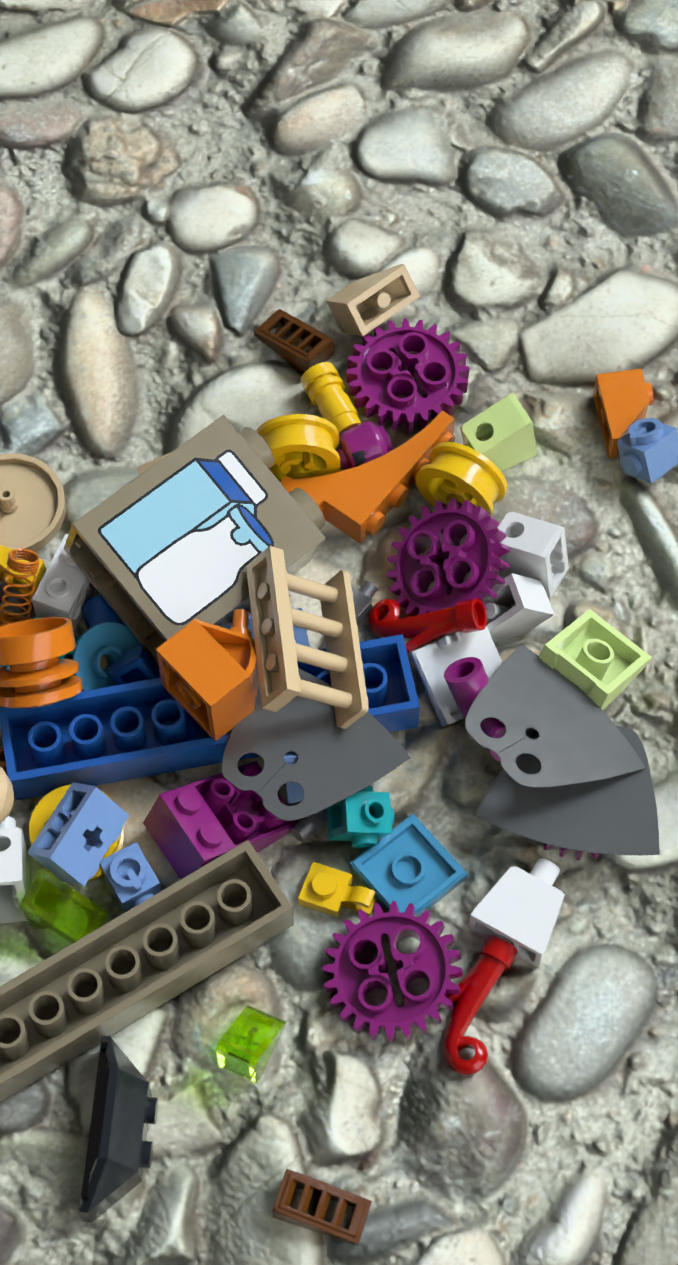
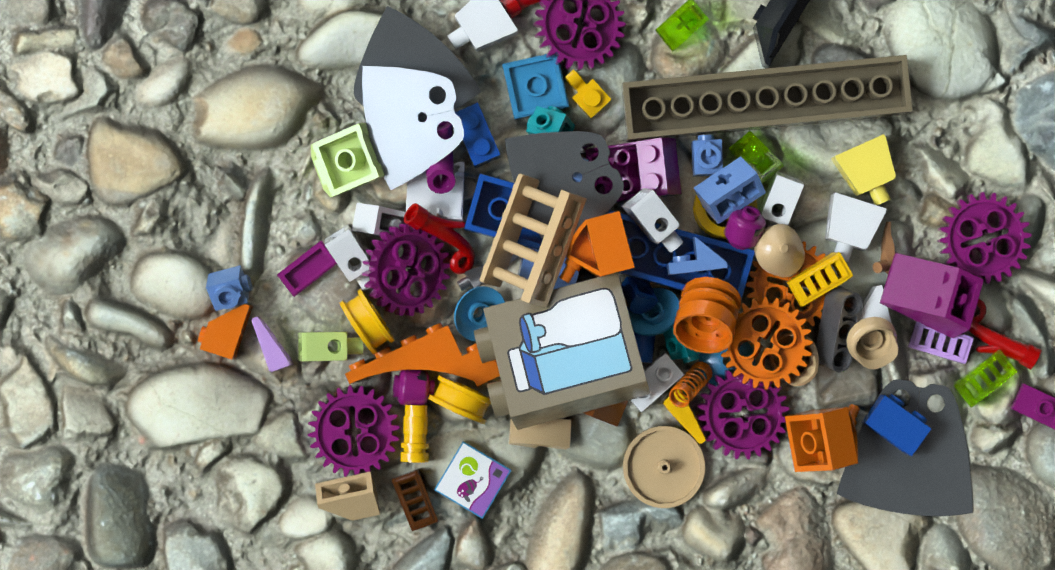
camera: 150 degrees left, 25 degrees up
none -> lavender slope [251,316,294,372]
none -> magenta tile [277,240,337,297]
none -> tile [434,441,511,519]
none -> dark azure dish [454,286,505,341]
none -> blue brick [455,103,501,168]
none -> white torso [622,188,683,252]
none -> medium blue slope [667,237,728,275]
none -> magenta head [724,206,766,250]

